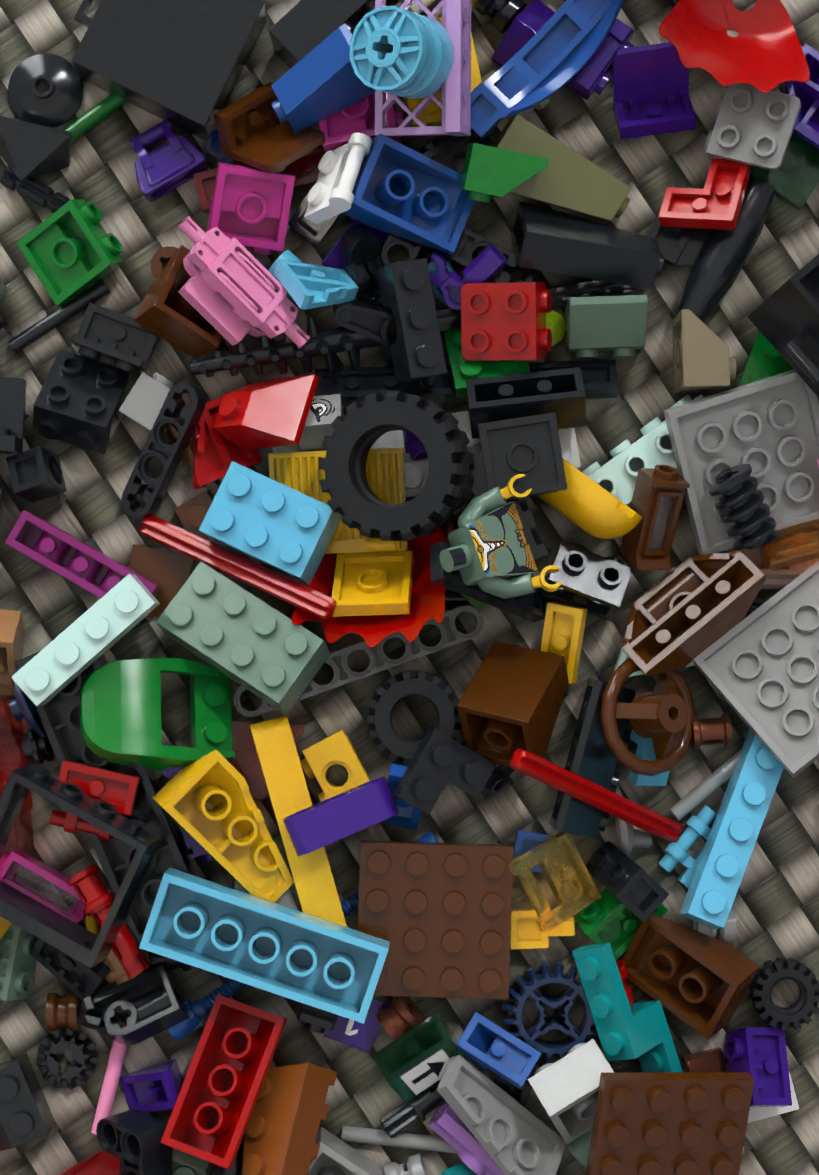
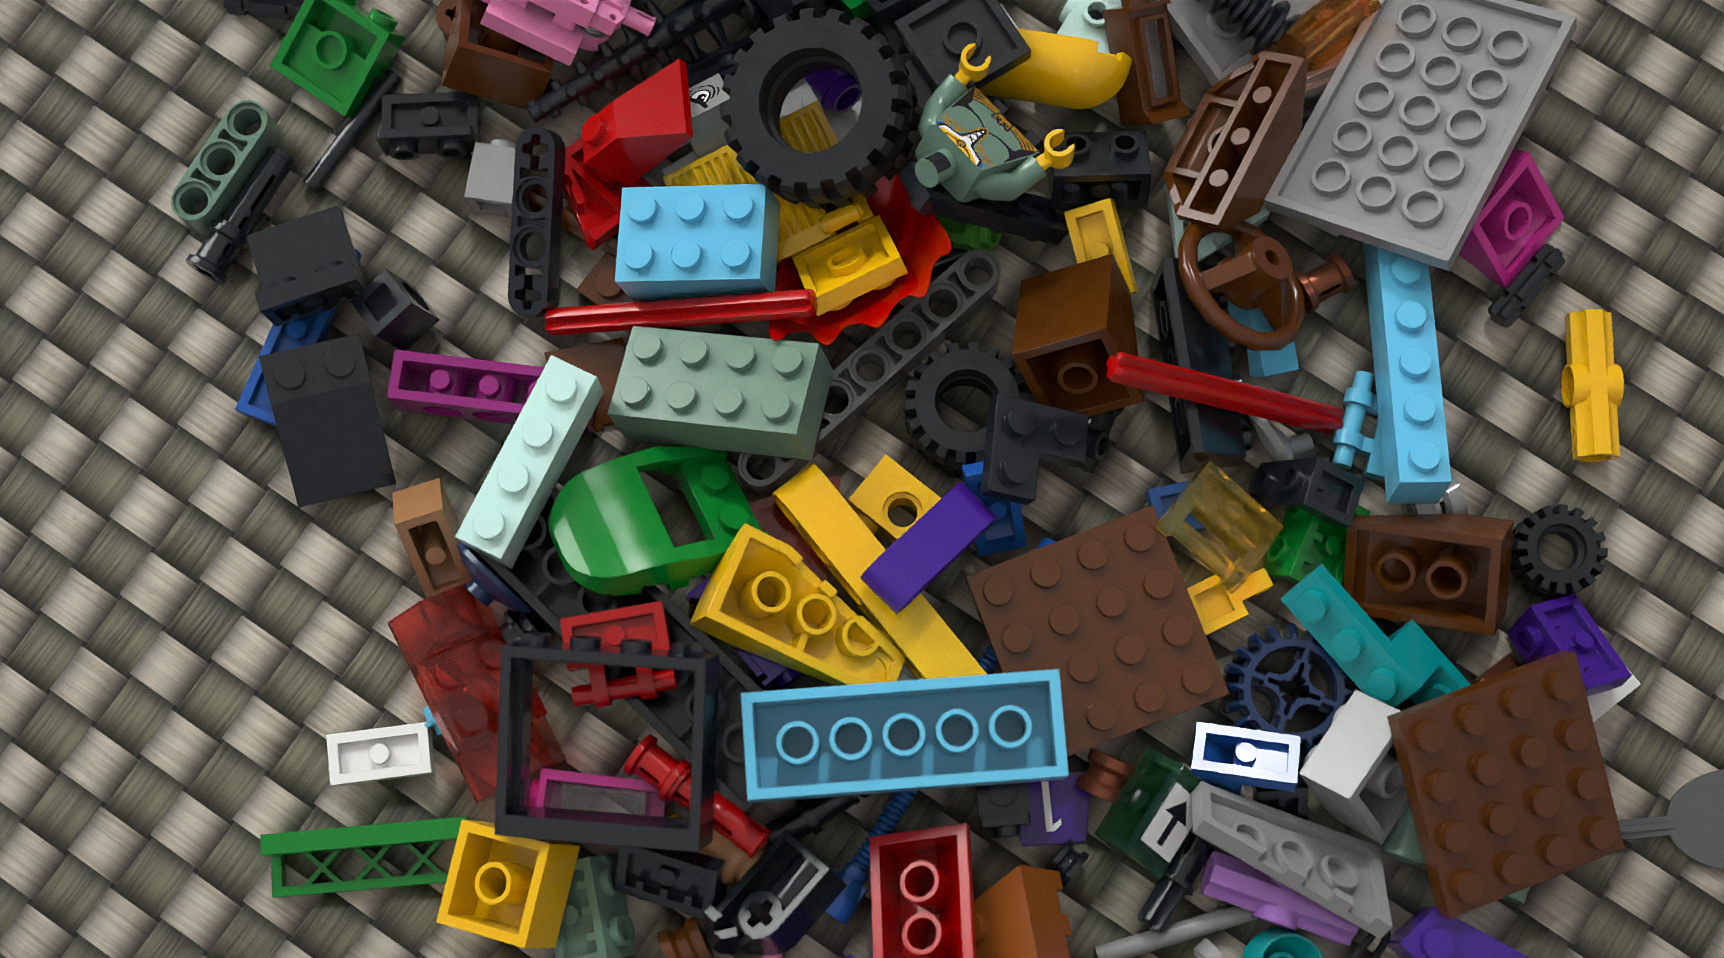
camera: 20 degrees left, 10 degrees down
black bracket [33,351,129,455] -> none
light grey bar [669,749,742,821] -> none
none -> black bush [1043,838,1089,887]

